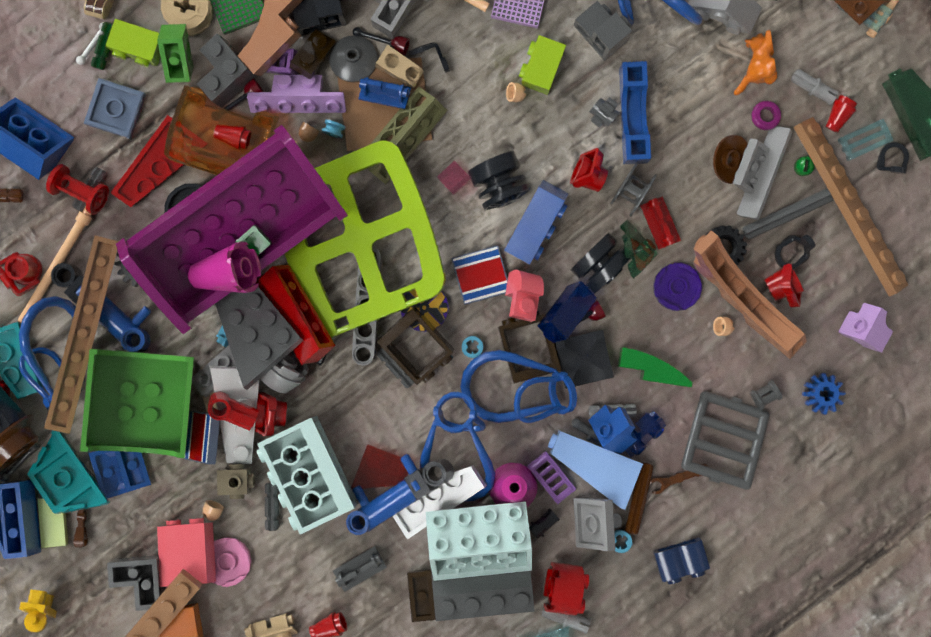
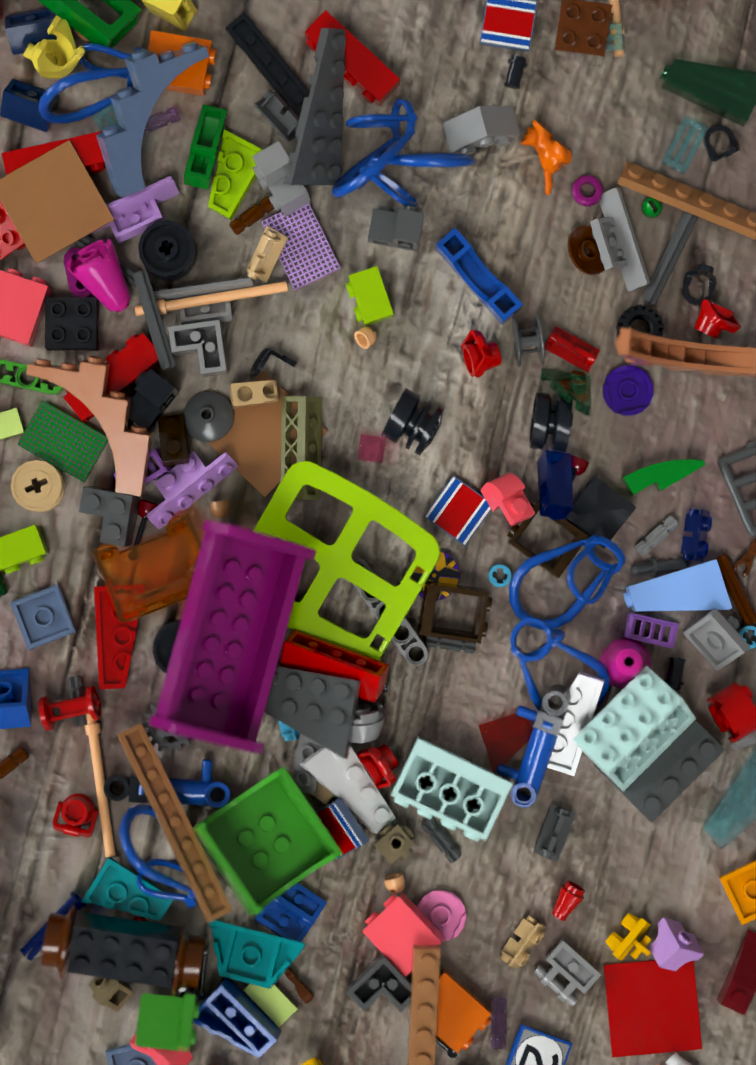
camera: 40 degrees left, 0 degrees up
bright green brick [157,24,194,83] -> none
dark pink cone [188,242,261,293] -> none
red piece [208,391,259,431] -> none
red cone [213,124,252,150] -> none
plate [236,224,272,256] -> none
medium azure bush [322,120,346,139] -> none
hinge [352,27,410,56] -> none
blue hinge [358,77,411,109] -> none
dark brown plate [407,569,436,622] -> none
wedge [504,180,569,265] -> none
blue brick [588,405,638,454] -> none
dark grey gear [589,97,619,128] -> none
light nougat hinge [713,317,734,336] -> none
light grey axle [791,69,839,105] -> none
red cone [825,95,857,133] -> none

